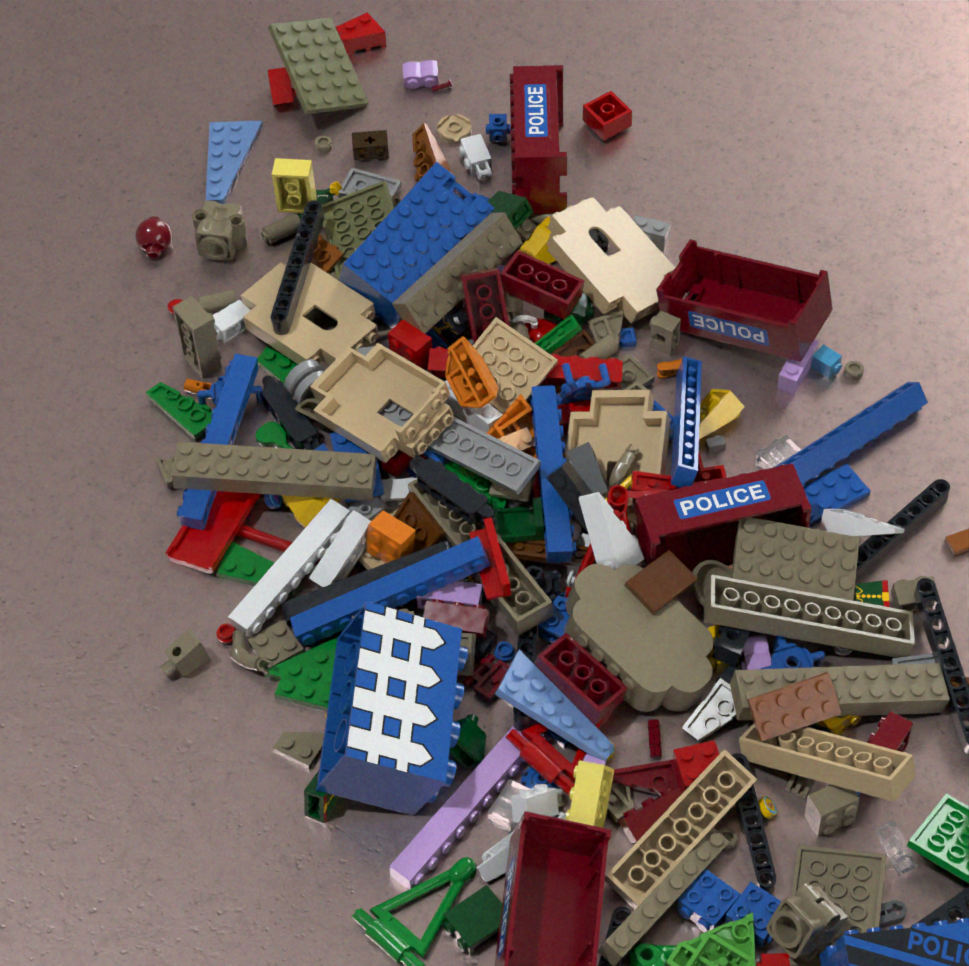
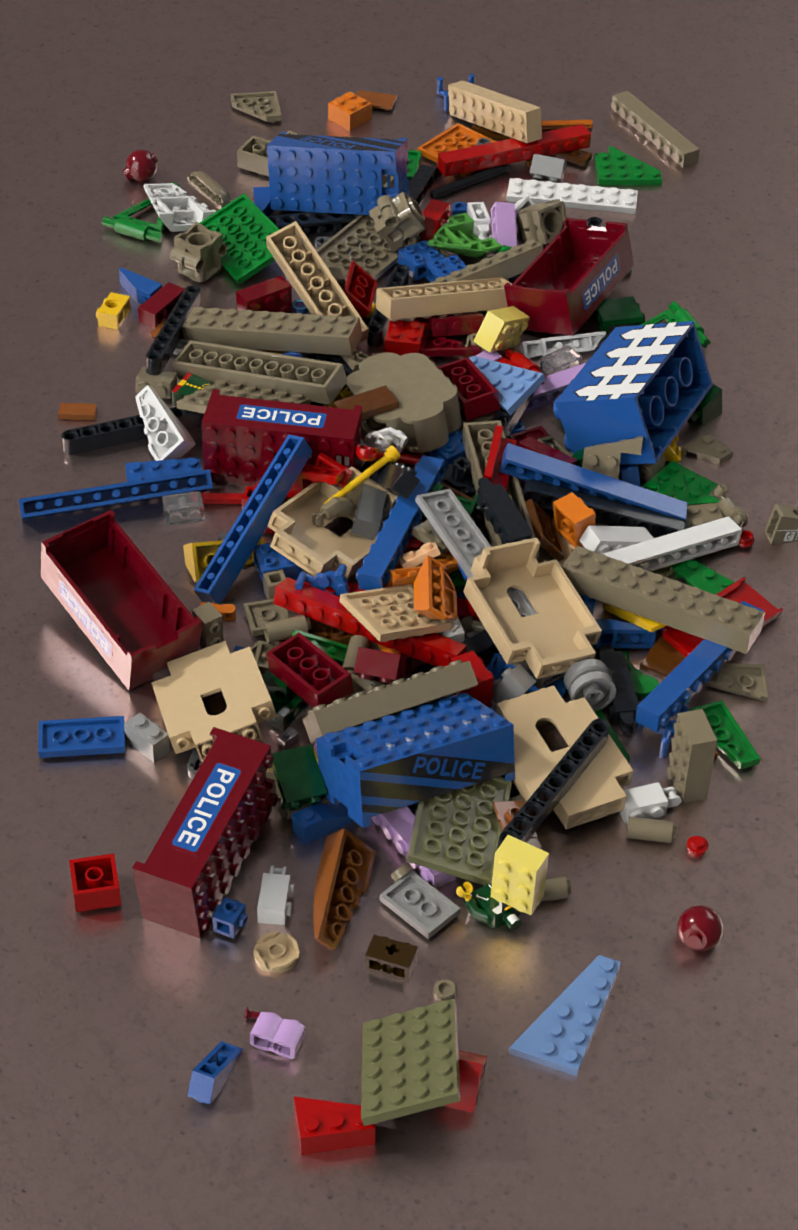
camera: 160 degrees left, 10 degrees down
dark tan piece [192,200,248,261] -> none
white brick [511,784,564,823] -> none
dark orange plate [747,672,841,741] -> none
none -> blue plate [38,716,125,758]
none -> blue slope [187,1041,243,1104]
none -> red slope [343,261,378,319]

